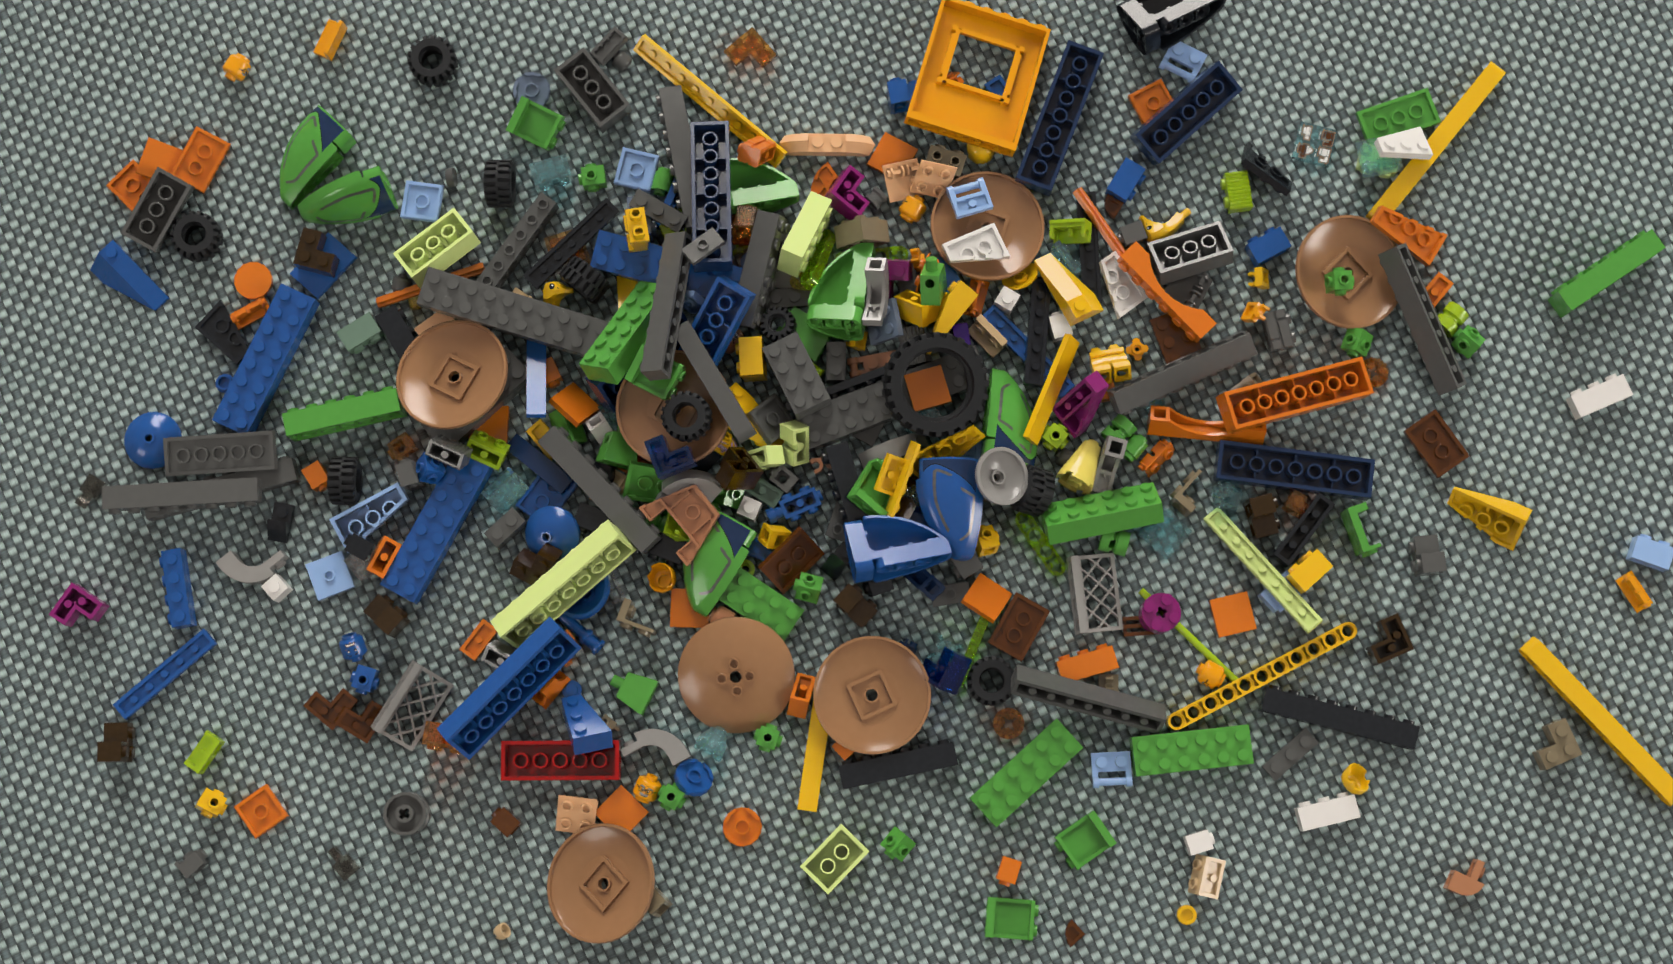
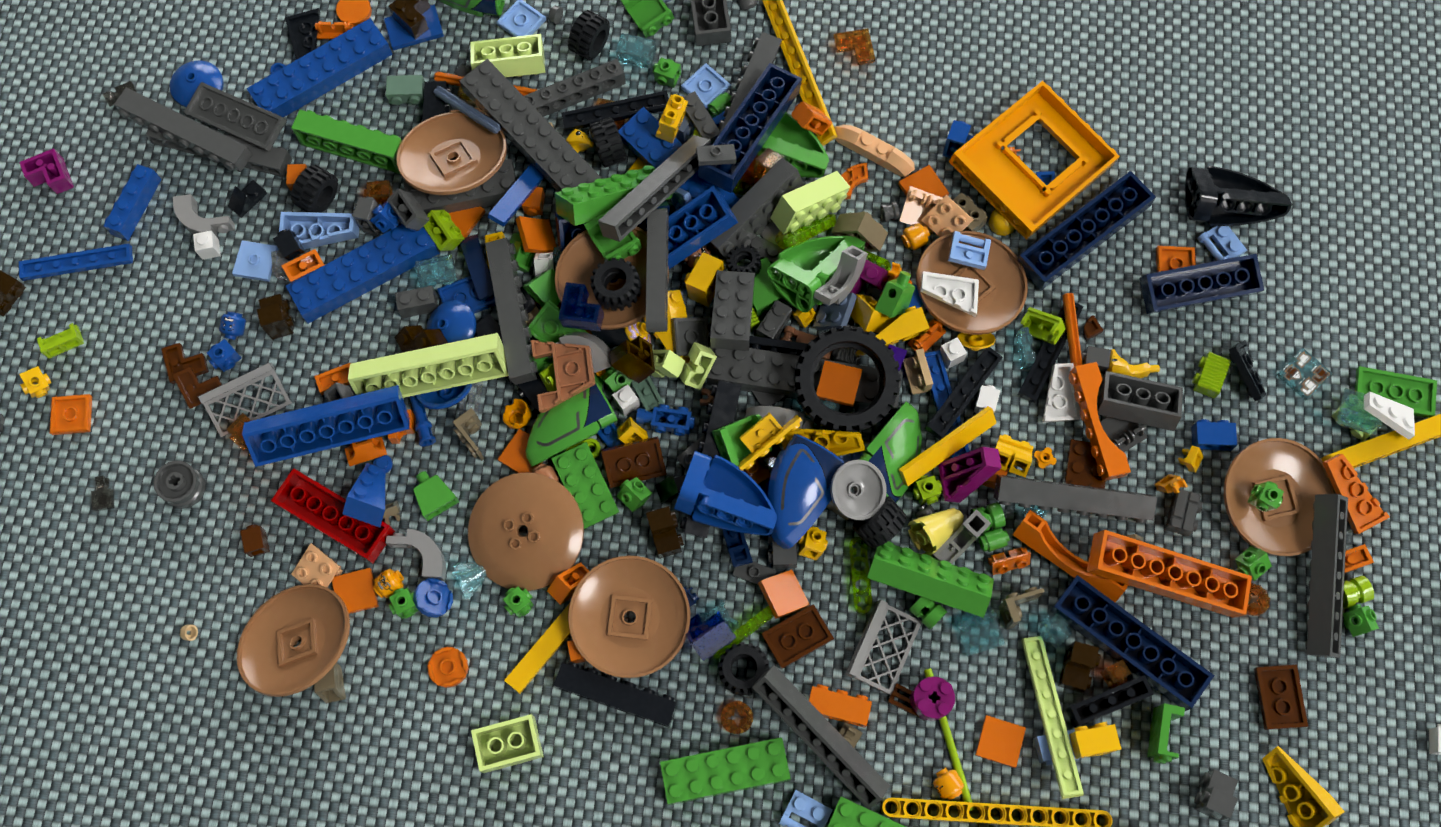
camera: 30 degrees right, 10 degrees down
dark grey brick [769,465,799,495] -> none
magenta brick [824,165,870,220] -> none
bright green brick [880,826,916,862] -> none
yellow wedge [1033,253,1104,326] -> none
blue brick [1105,157,1146,205] -> none
none -> sand blue axle [434,86,501,134]

